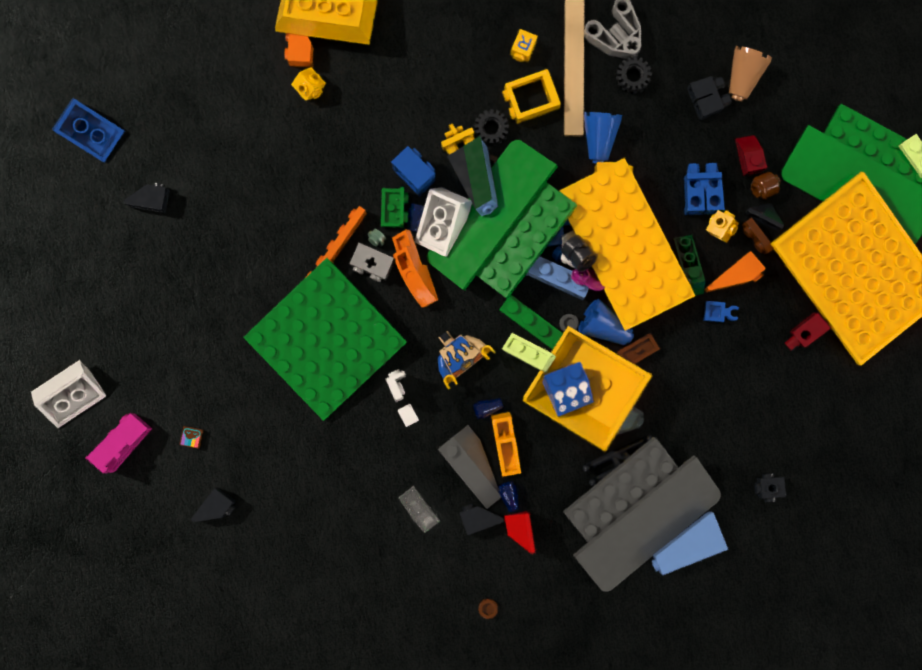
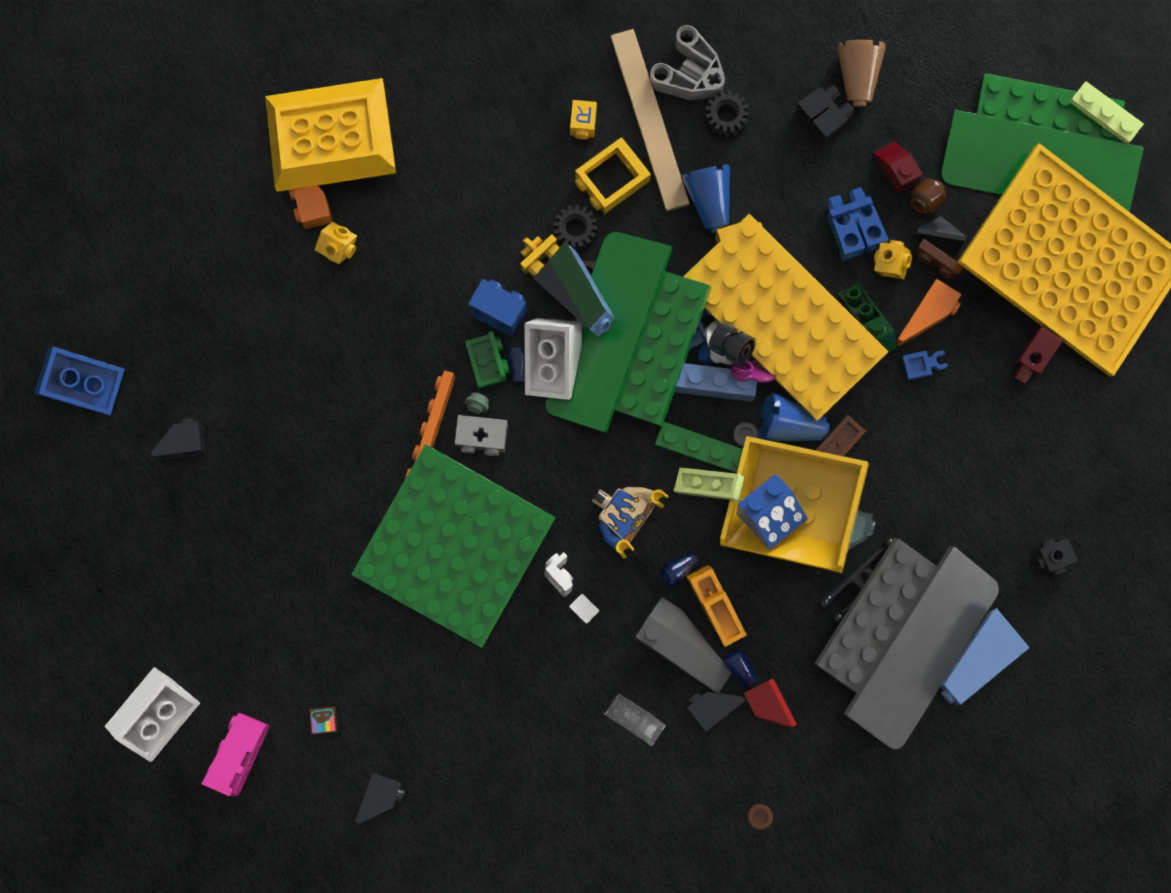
camera: 20 degrees left, 5 degrees down
orange slope [392,230,438,308] -> none

